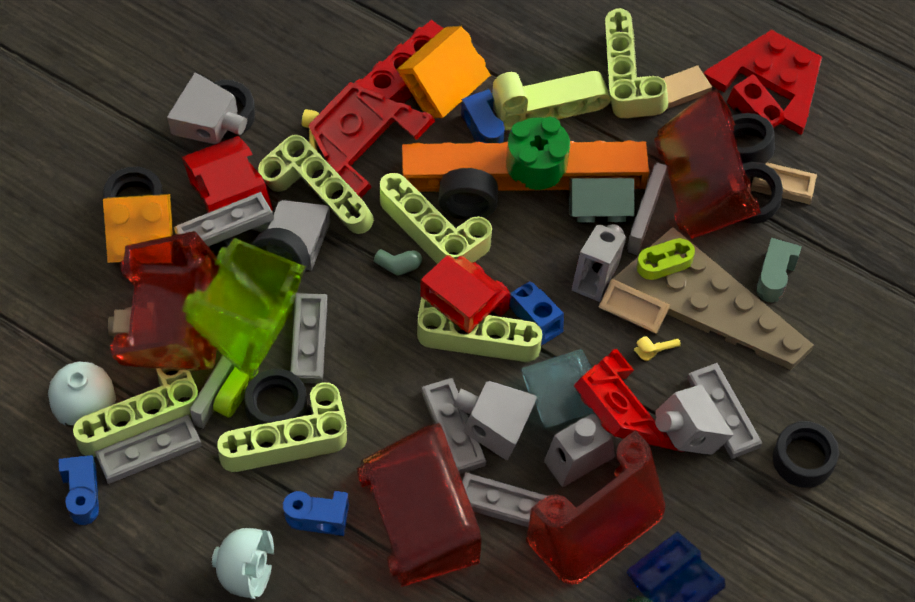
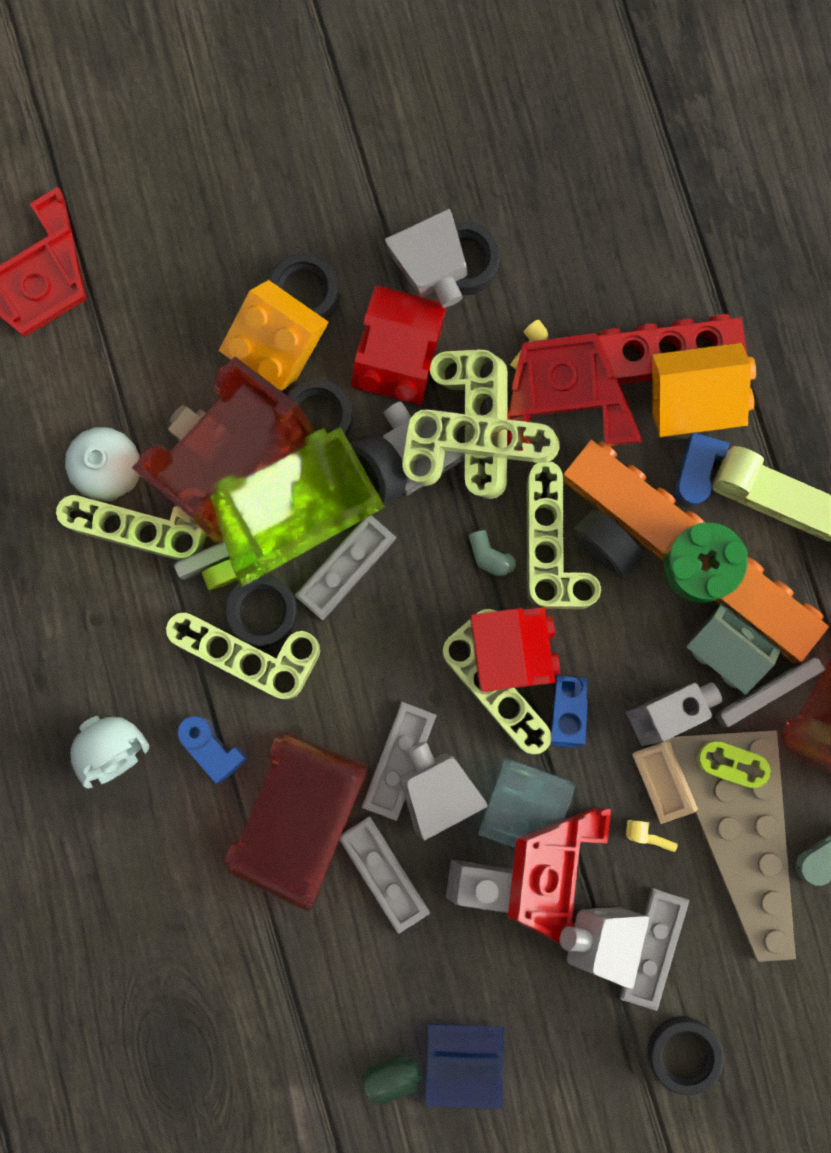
camera: 45 degrees right, 25 degrees up
blue leg [58,455,99,525] -> none
light grey tile [95,414,202,484] -> none
light grey tile [174,192,274,255] -> none
clear red windscreen [526,430,666,584] -> none
none -> yellowish green beam [403,410,559,486]

